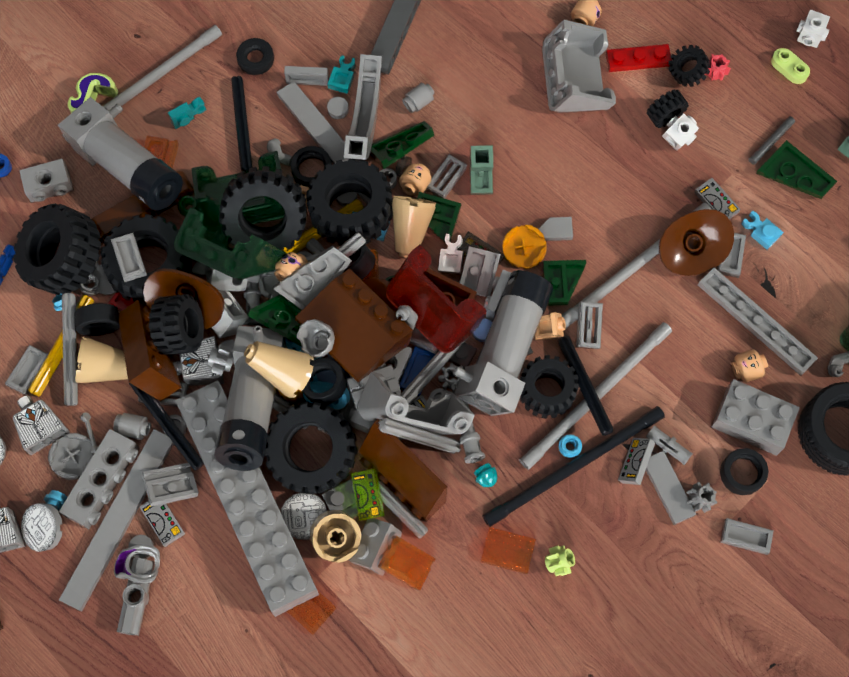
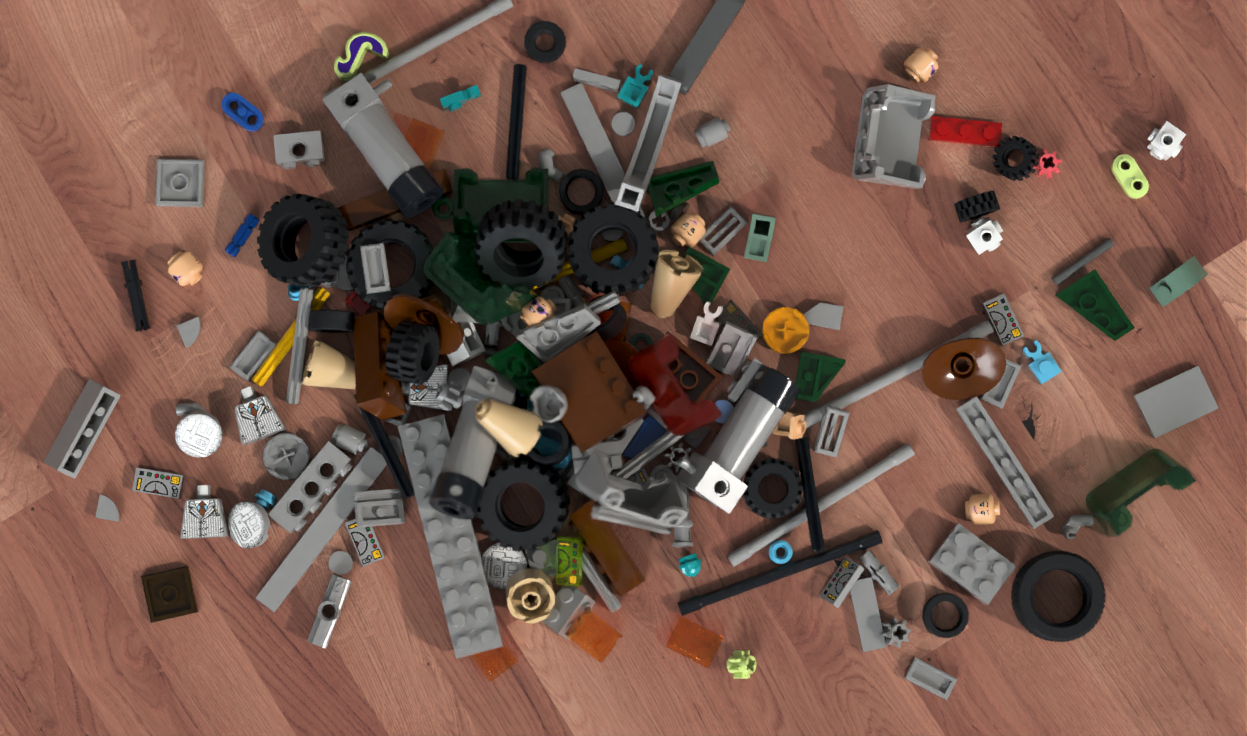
camera: 15 degrees right, 15 degrees up
light grey hinge [80,412,98,454] -> none
light grey piece [114,544,160,584] -> none

